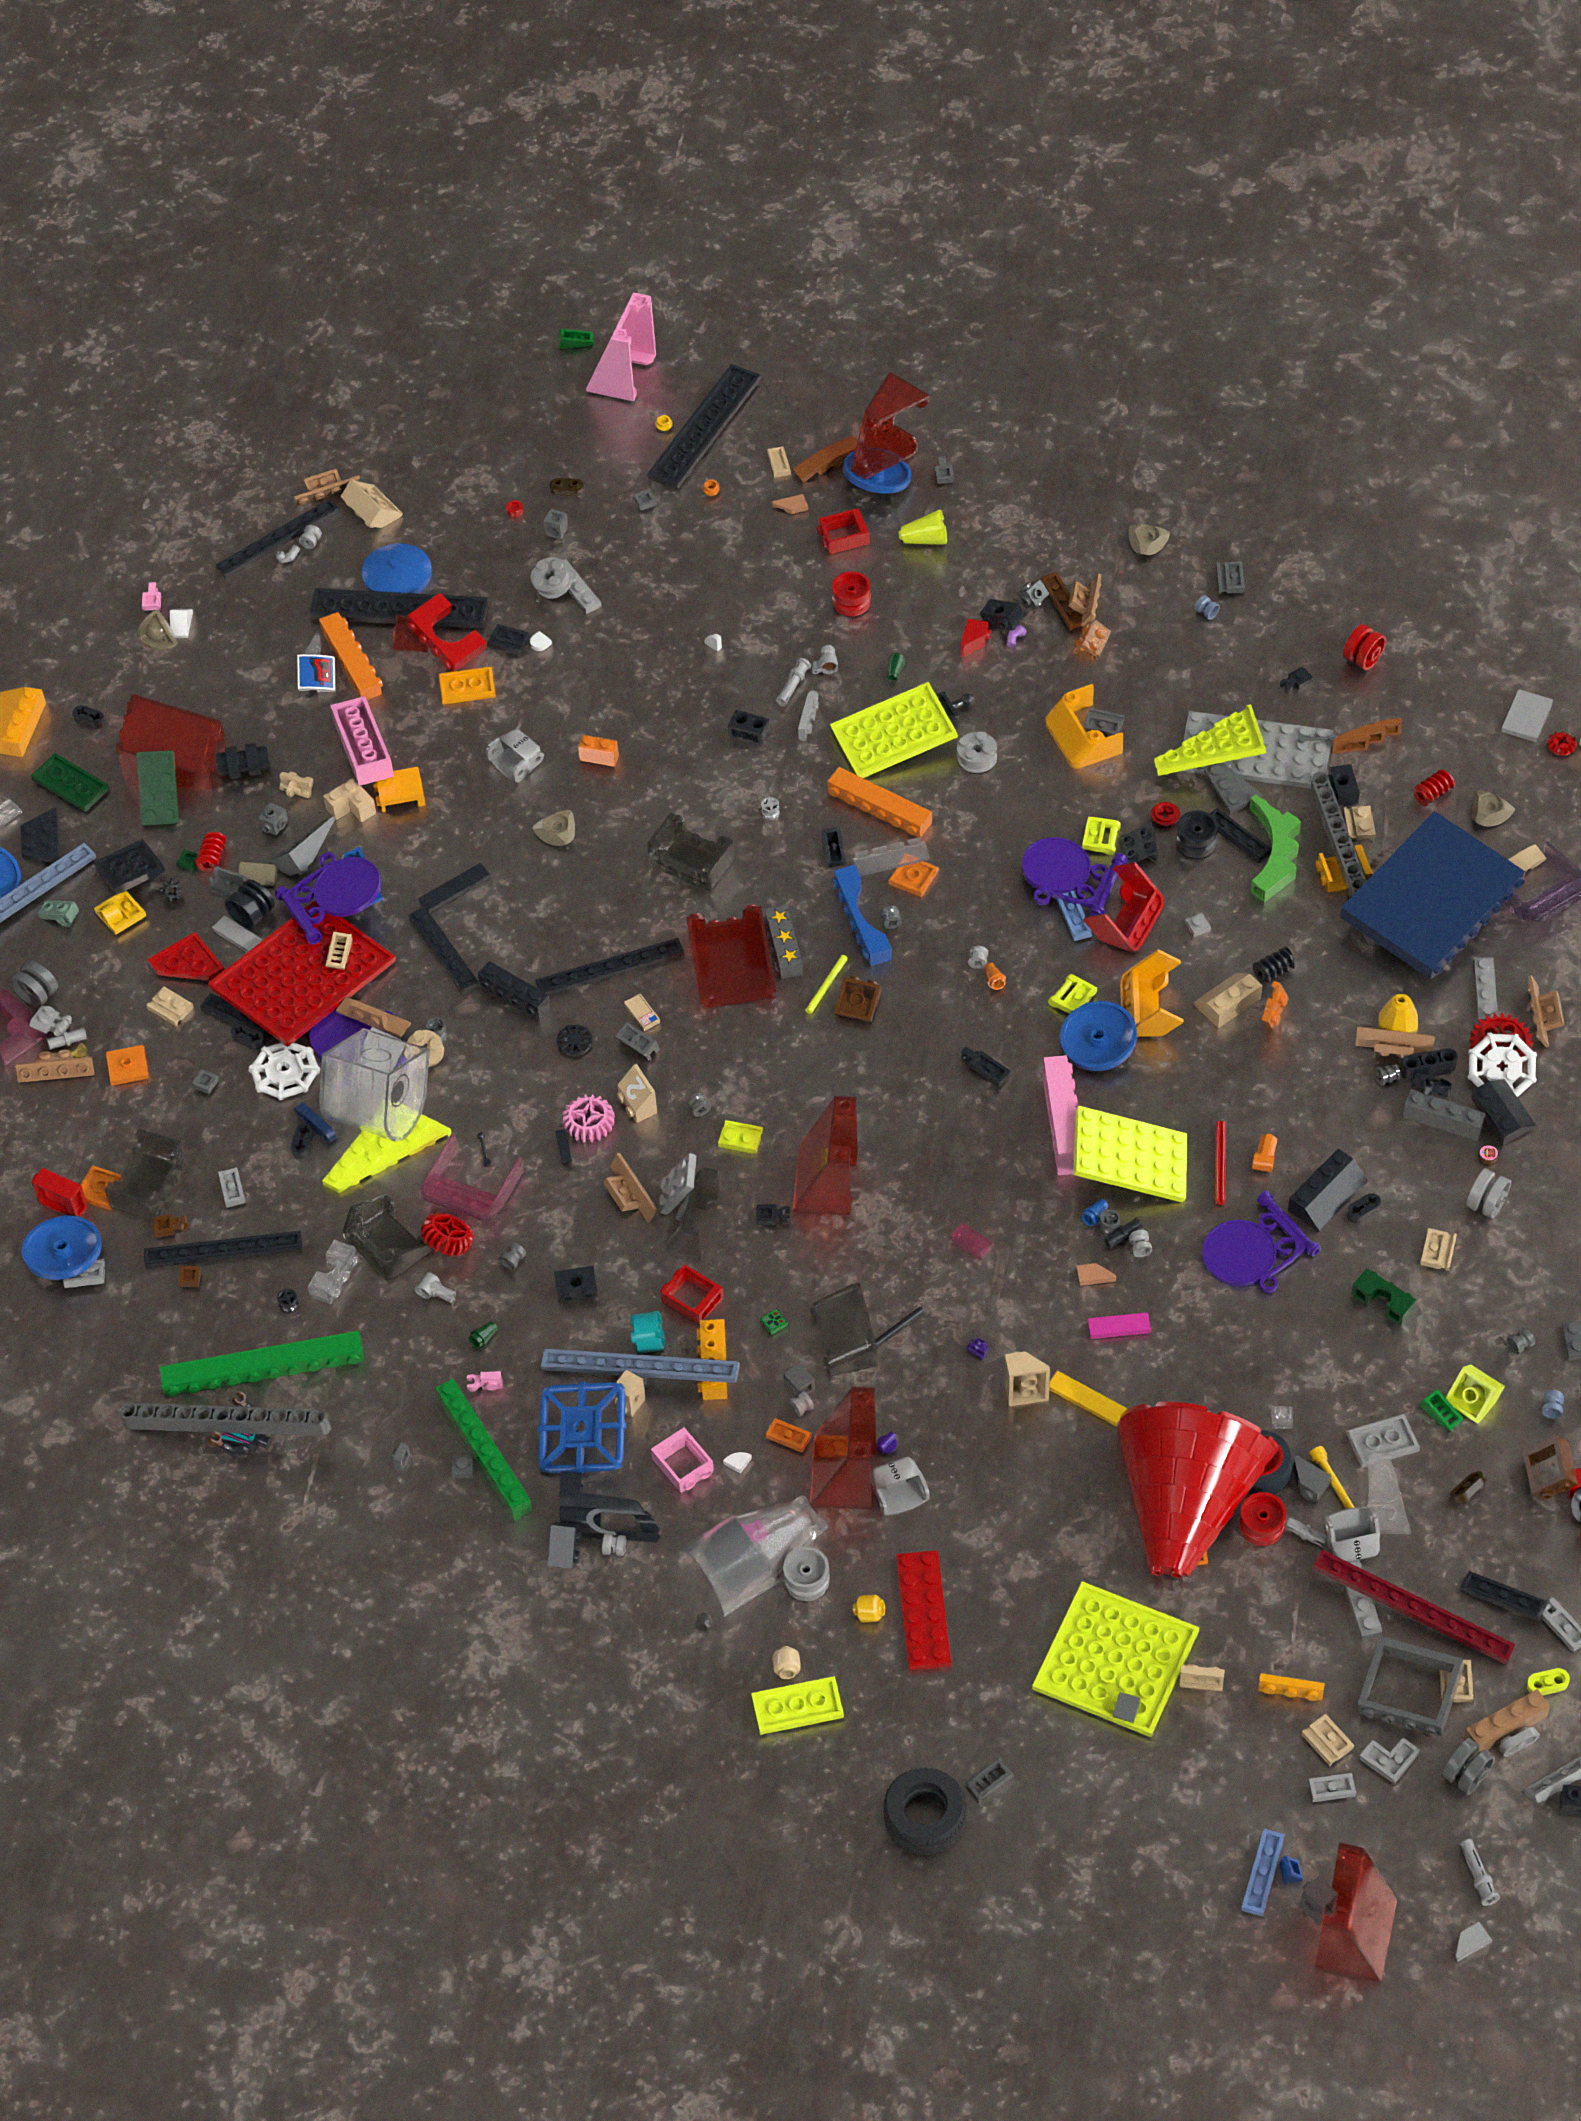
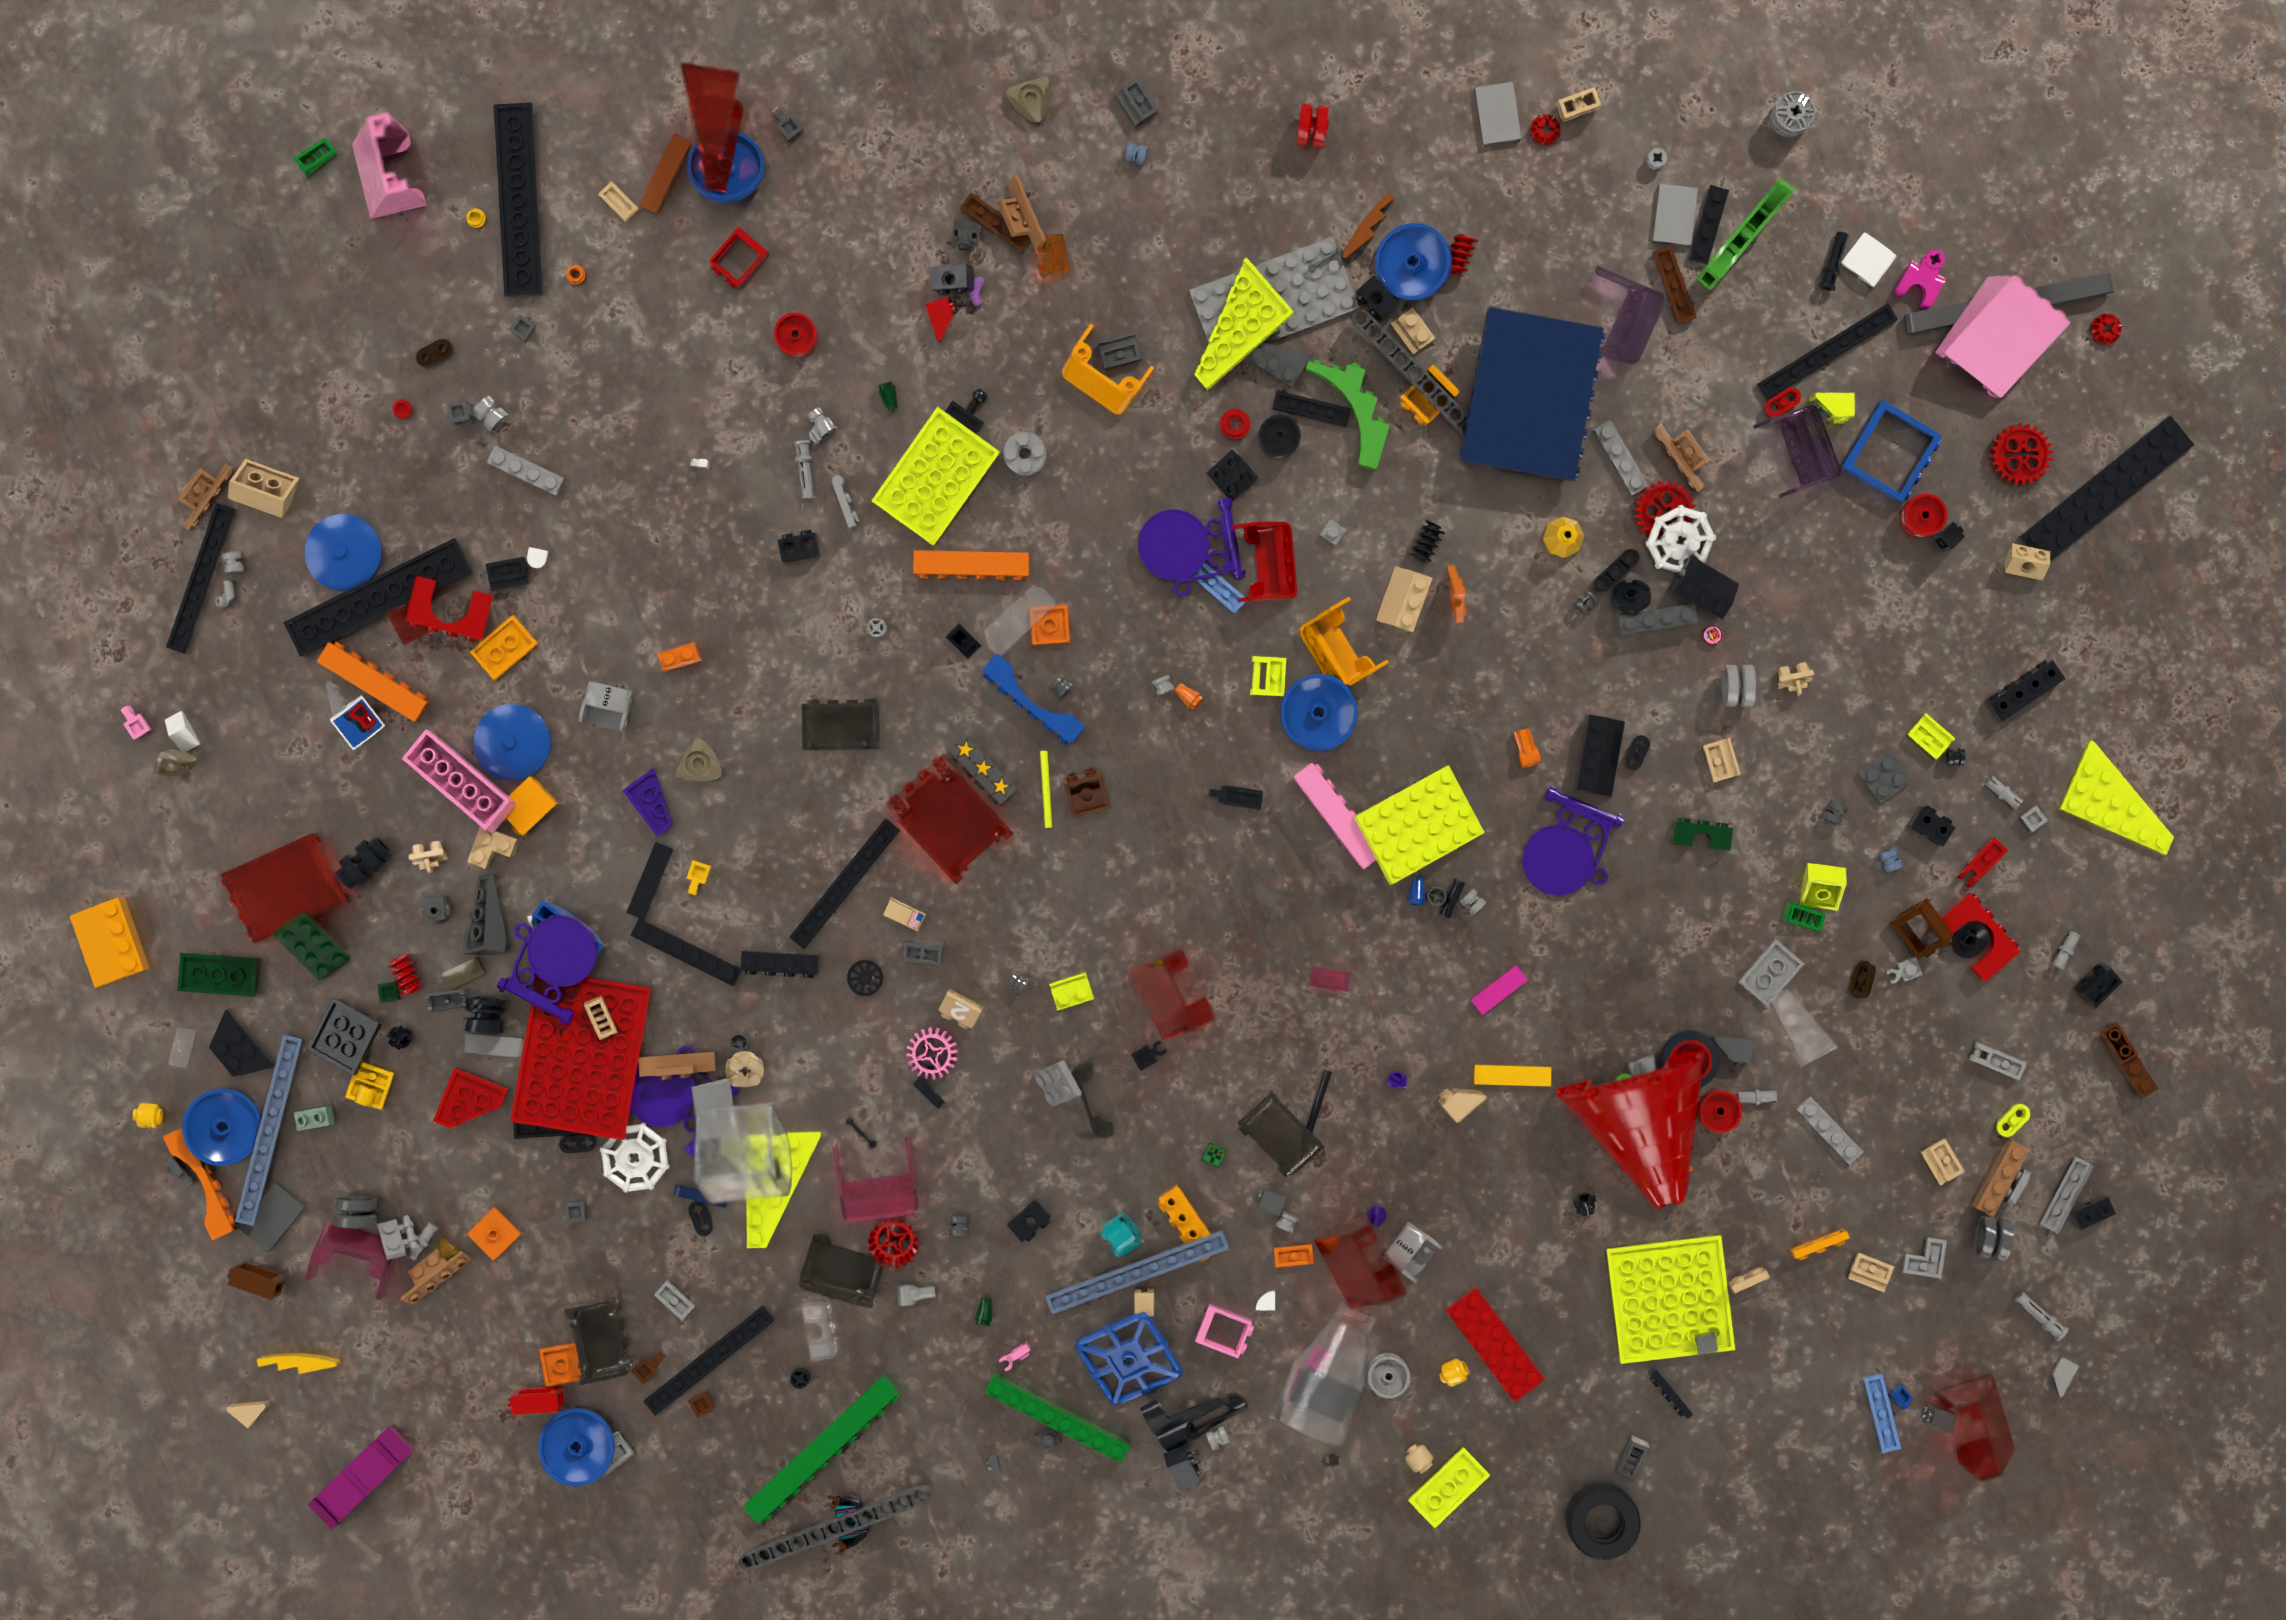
camera: 30 degrees left, 35 degrees up
black beam [73,705,105,729] -> none
tan plate [146,987,194,1026] -> none
light grey wheel [531,557,572,599] -> none
medium nougat bracket [603,1153,657,1223] -> none
red window [660,1264,724,1326] -> none
nougat tile [772,494,808,514] -> none
neon yellow cone [898,510,948,545] -> none
nougat tile [1076,1263,1116,1286] -> none
neon yellow plate [1082,816,1121,856] -> none
red axle [1215,1120,1226,1205] -> none
clear tile [1272,1406,1293,1429] -> none
black plate [1280,666,1314,694] -> none
light grey plate [1308,1773,1356,1802] -> none
yellow piece [1309,1446,1355,1509] -> none
dark red plate [1312,1549,1516,1665] -> none
light grey piece [1323,1507,1380,1562] -> none
medium nougat bracket [1355,1026,1435,1058] -> none
dark grey window [1357,1636,1464,1736] -> none
black tile [1460,1571,1547,1621] -> none
dark tan hat [1471,790,1515,827] -> none
tan slope [1508,844,1547,872] -> none
none -> light grey wheel [472,396,509,432]
none -> blue dish [473,704,551,781]
none -> dark purple wing [622,768,673,837]
none -> yellow plate [687,860,711,895]
none -> blue dish [1375,223,1452,301]
none -> black gear [1573,1193,1598,1217]
none -> black plate [1649,1367,1694,1419]
none -> tan hips [1777,662,1814,696]
none -> light grey plate [1885,957,1923,984]

